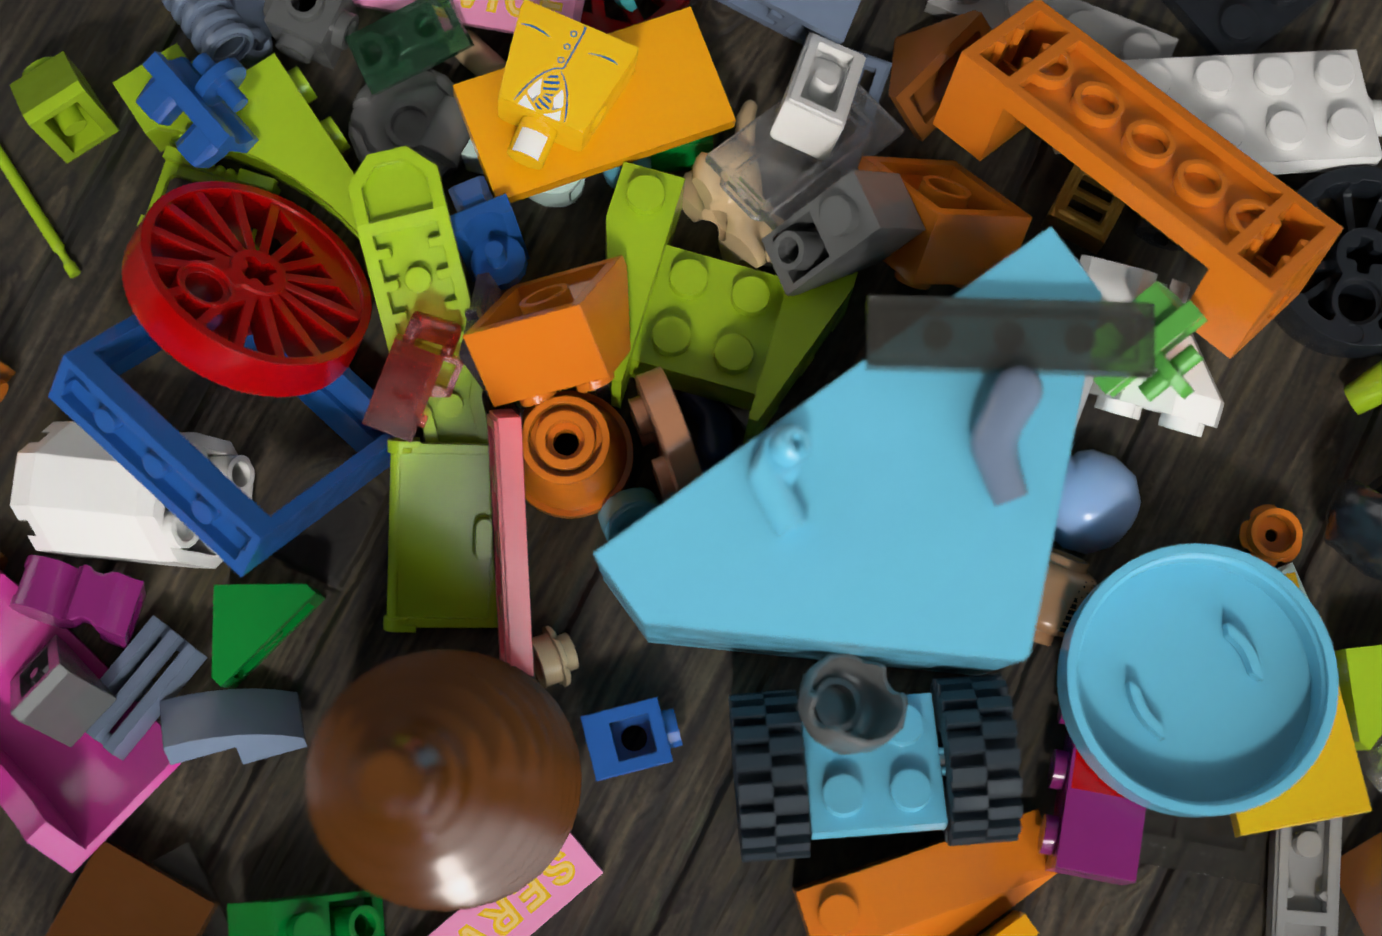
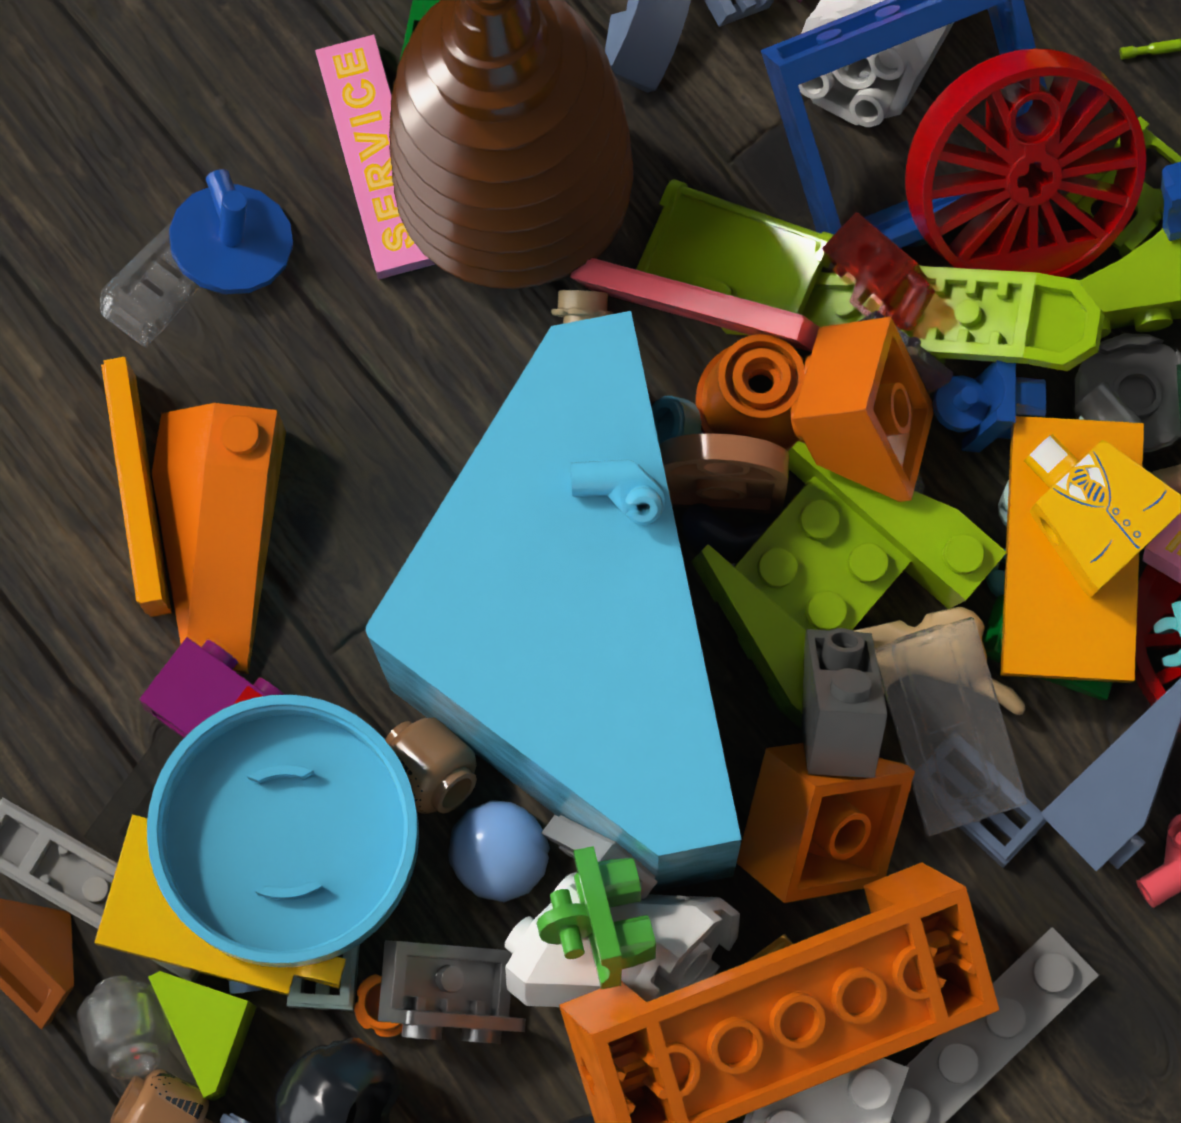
camera: 120 degrees right, 5 degrees down
green slope [211,584,326,689] -> none
blue brick [580,697,683,781] -> none
black plate [729,674,1023,862] -> none
white slope [770,32,866,160] -> none
dark grey hair [798,653,908,755] -> none
clear smoke tile [865,295,1155,378] -> none
dark orange slope [888,10,991,141] -> none
sand blue arm [970,366,1043,506] -> none
none -> flat silver bracket [378,940,526,1044]

